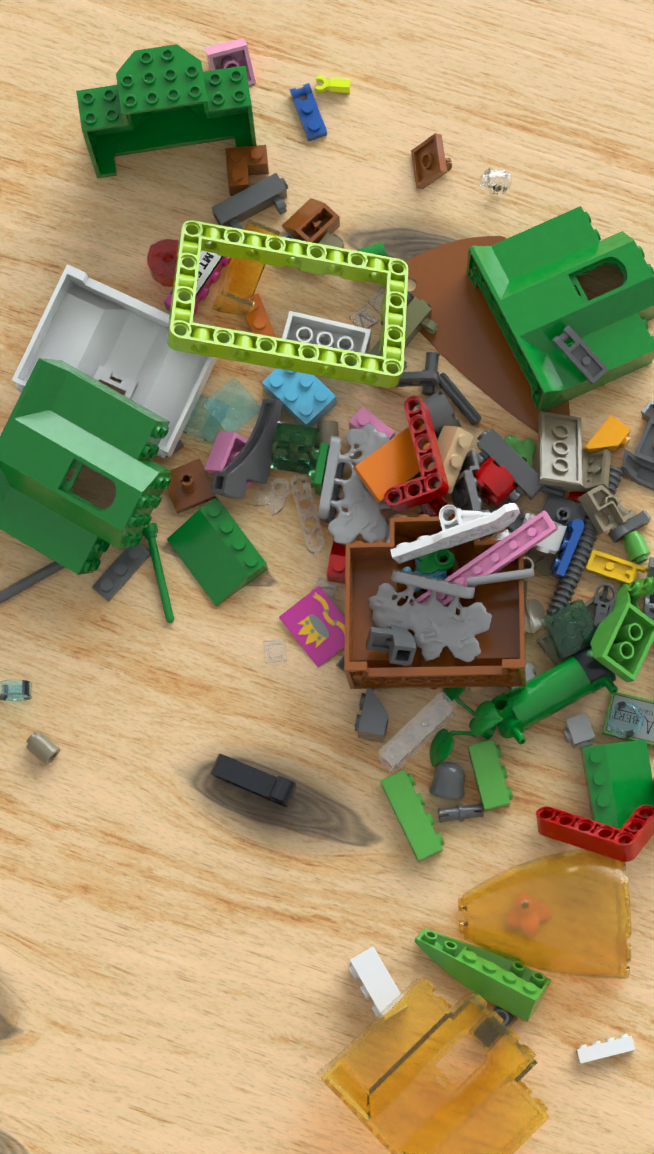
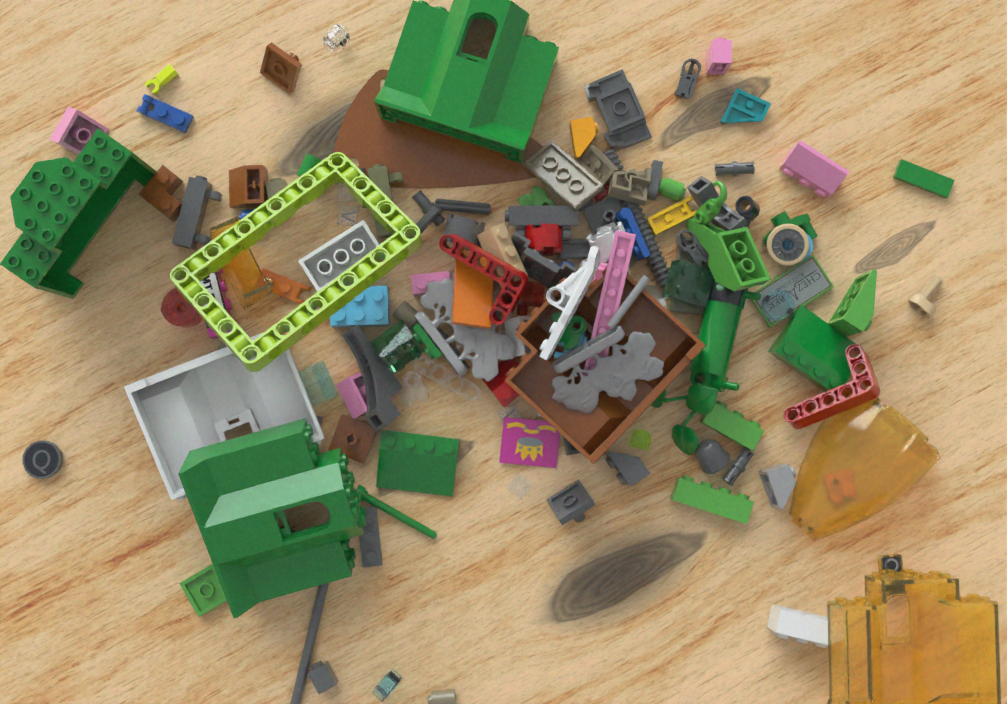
camera: 55 degrees left, 10 degrees up
clear light blue slope [203,377,261,432] -> none
black beam [210,754,296,807] -> none
dark grey brick [365,624,416,666] -> none
clear fence [378,691,457,775] -> none
bright green wedge [414,928,551,1022] -> none
dark grey plate [552,325,609,384] -> none
light grey brick [564,713,595,749] -> none
white piece [576,1034,635,1064] -> none
none -> dark grey tile [546,480,595,525]
none -> clear neon green tile [629,429,651,451]
none -> light grey slope [759,463,796,509]

